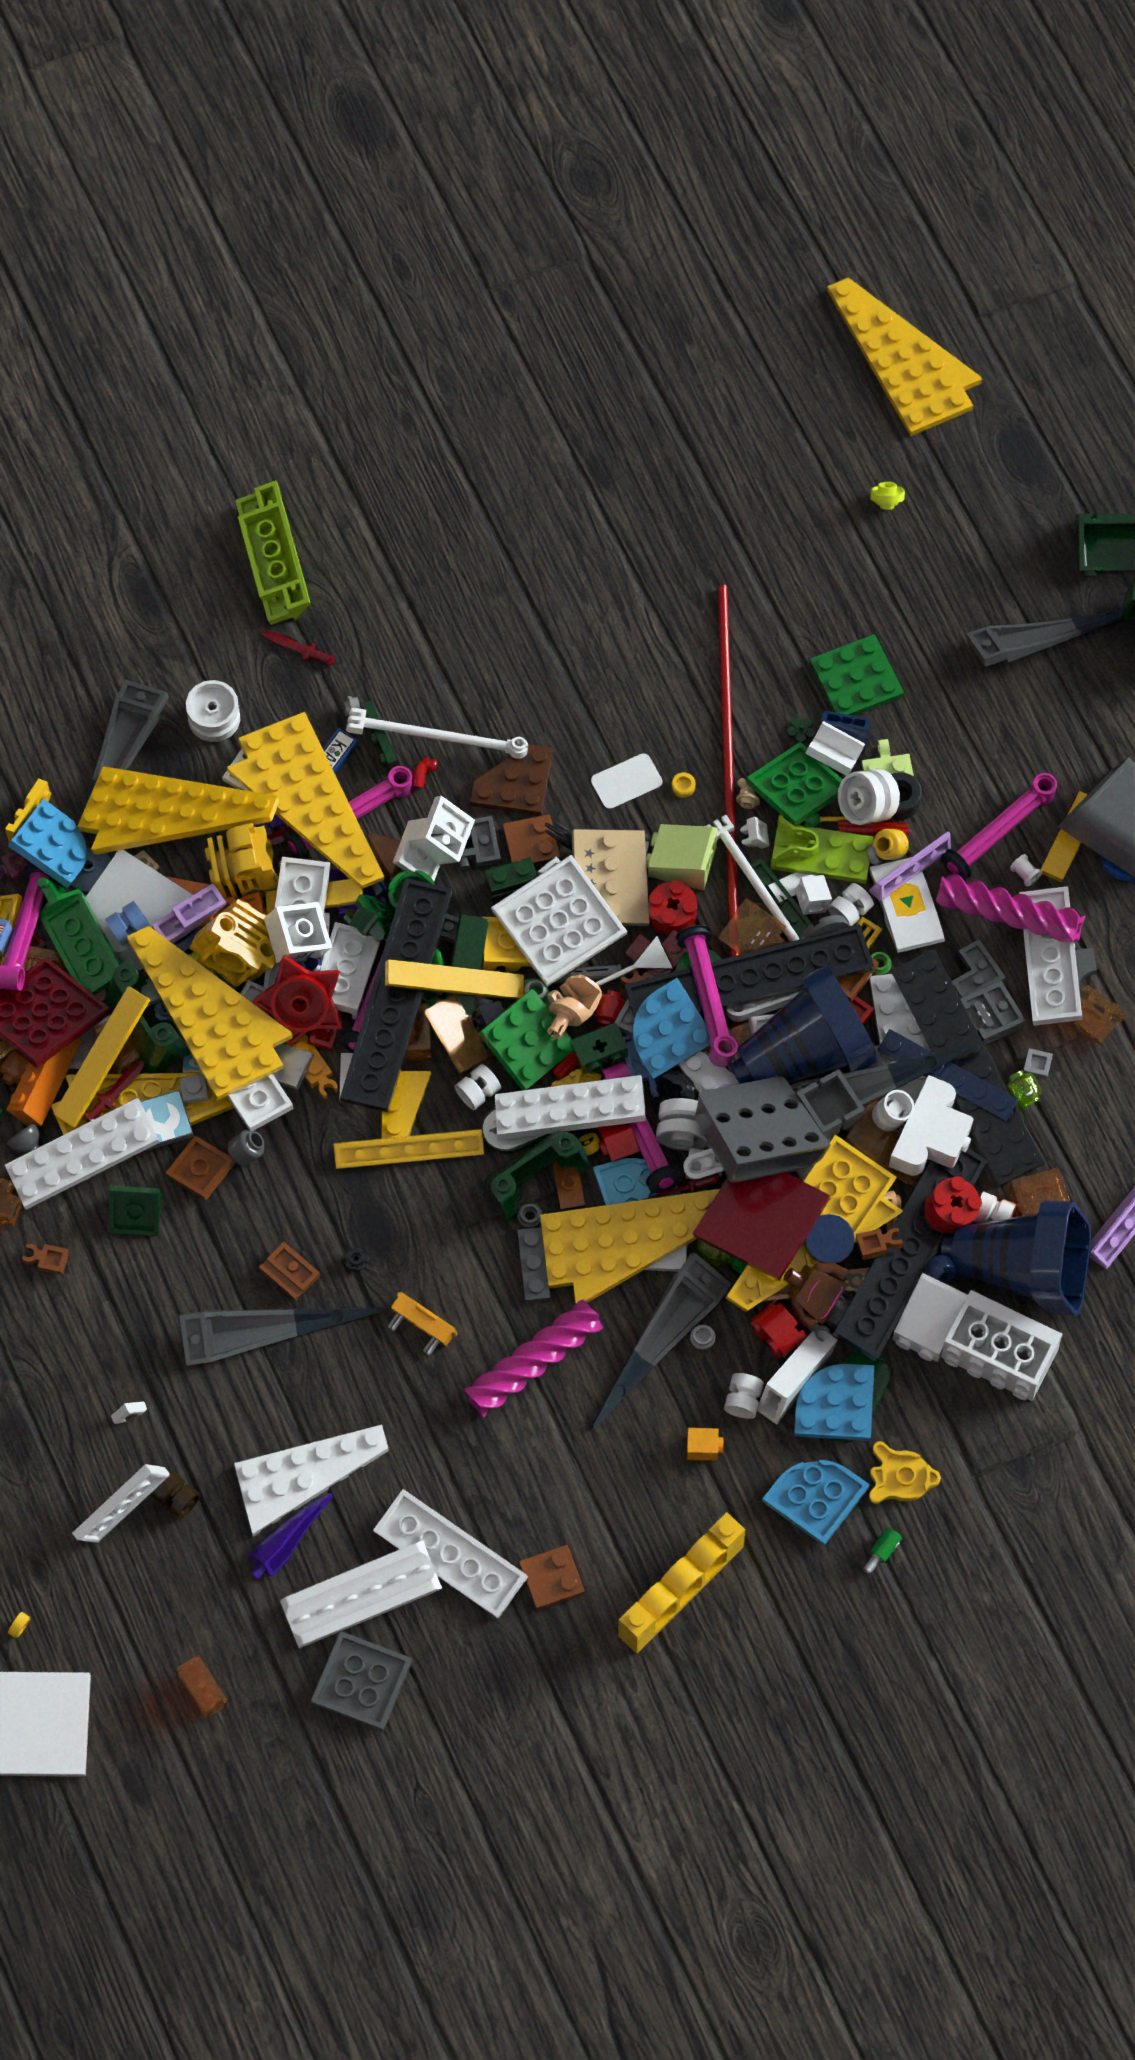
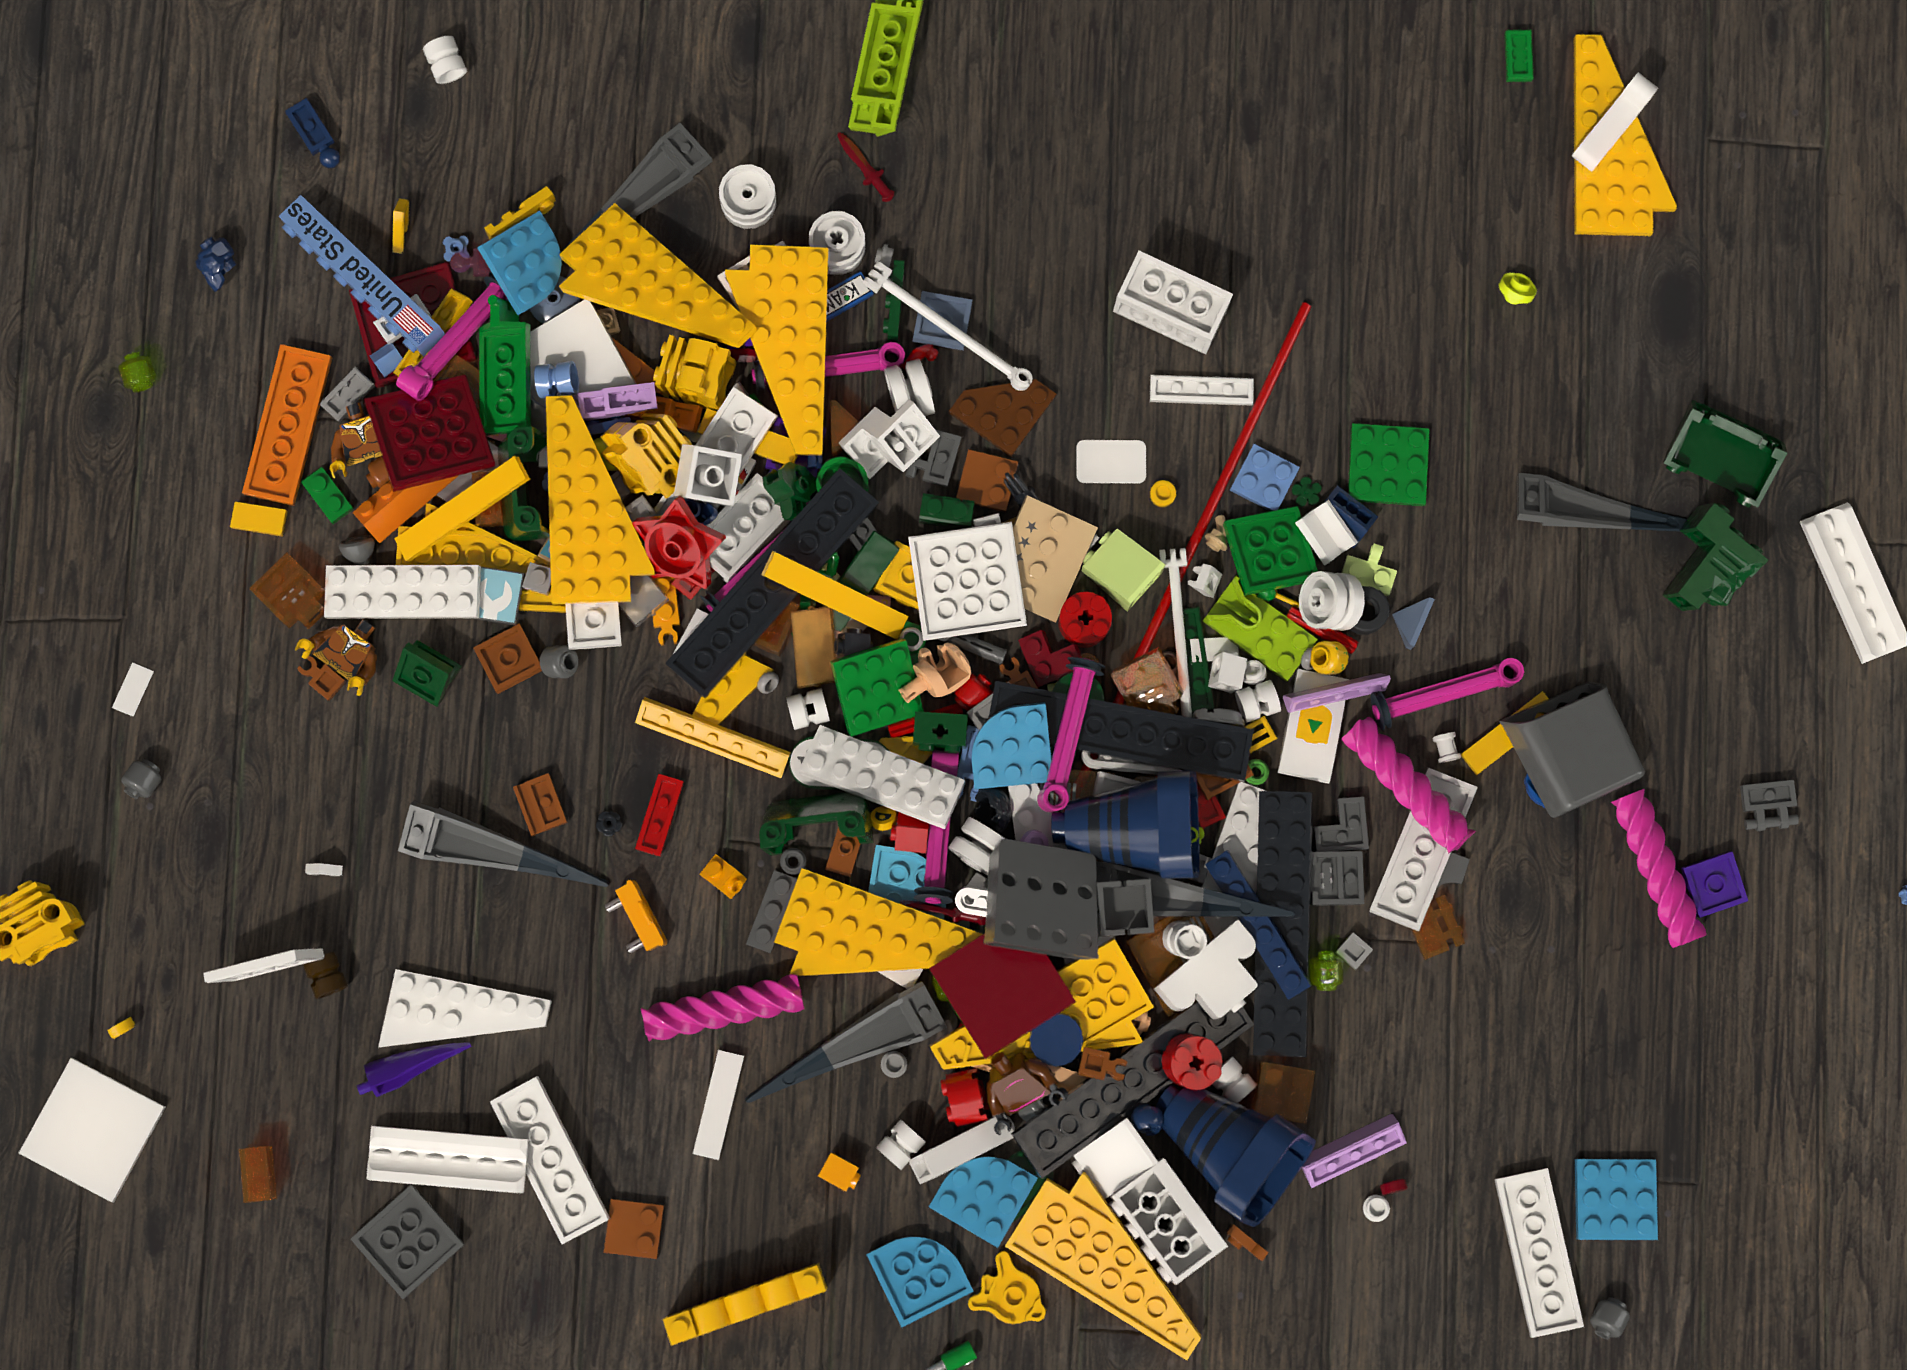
camera: 20 degrees right, 15 degrees up
dark red sword [84,1061,144,1123] -> none
white piece [595,936,673,986] -> none
none -> torso [295,619,377,696]
none -> red plate [635,774,684,857]
none -> white tile [693,1050,744,1160]
none -> light orange bracket [700,854,747,899]
none -> light grey piece [757,671,779,694]
none -> white wheel [809,211,865,275]
none -> white wheel [884,359,935,416]
none -> sand blue plate [913,291,972,350]
none -> yellow wing [1005,1172,1201,1360]
none -> white brick [1113,251,1233,354]
none -> white tile [1150,375,1254,406]
none -> dark orange plate [1225,1224,1268,1261]
none -> medium blue plate [1230,444,1300,512]
none -> white plate [1243,660,1267,685]
none -> sand blue slope [1392,597,1435,650]
none -> green plate [1504,30,1533,82]
none -> white beam [1572,72,1658,172]

